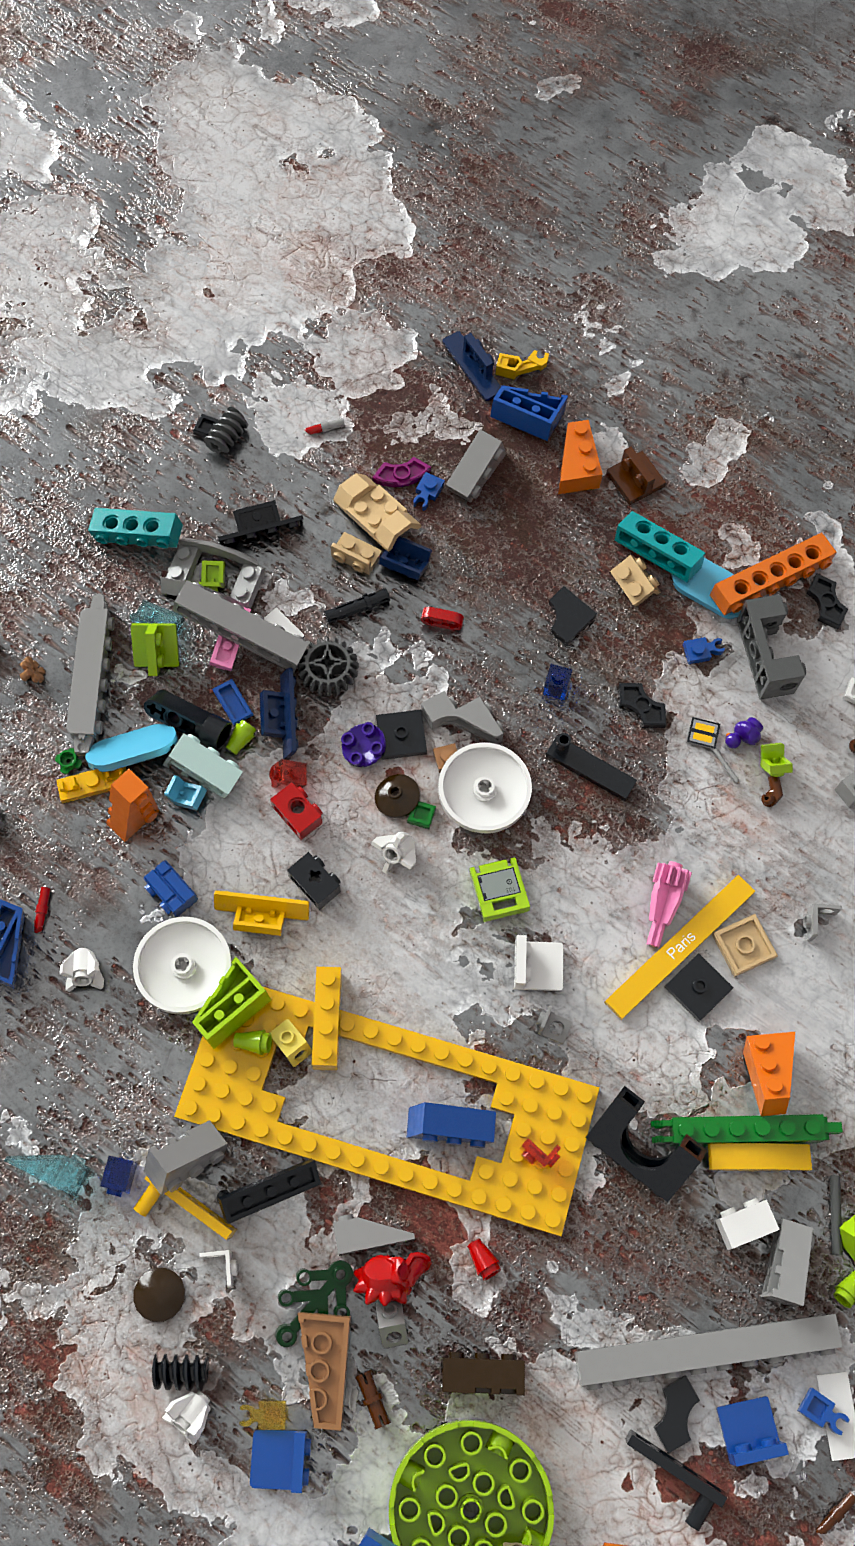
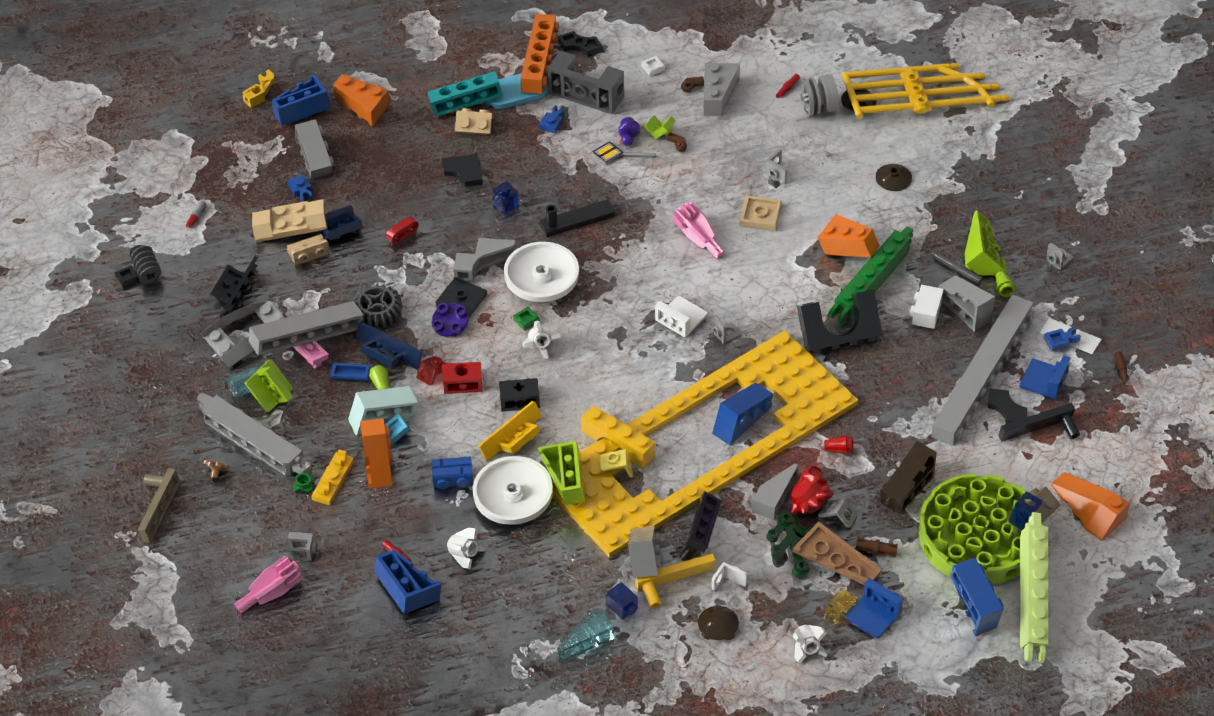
camera: 50 degrees left, 20 degrees down
medium azure tile [85,724,178,772] -> none
teal brick [88,508,183,549] -> none
black beam [144,690,232,751] -> none
black piece [152,1354,209,1391] -> none
lime bracket [199,561,225,592] -> none
lime cone [233,1030,272,1055] -> none
black pin [323,588,390,624] -> none
magenta tile [372,457,432,487] -> none
dark brown dish [375,774,420,818] -> none
medium nougat plate [433,743,457,773] -> none
dark blue bracket [442,331,501,401] -> none
lime container [469,857,530,922] -> none
clear red bracket [520,1138,561,1170] -> none
yellow tile [604,874,755,1020] -> none
reddish brown bracket [606,446,666,506] -> none
black tile [618,683,666,728] -> none
black plate [664,953,734,1022] -> none
yellow slope [708,1143,812,1172] -> none

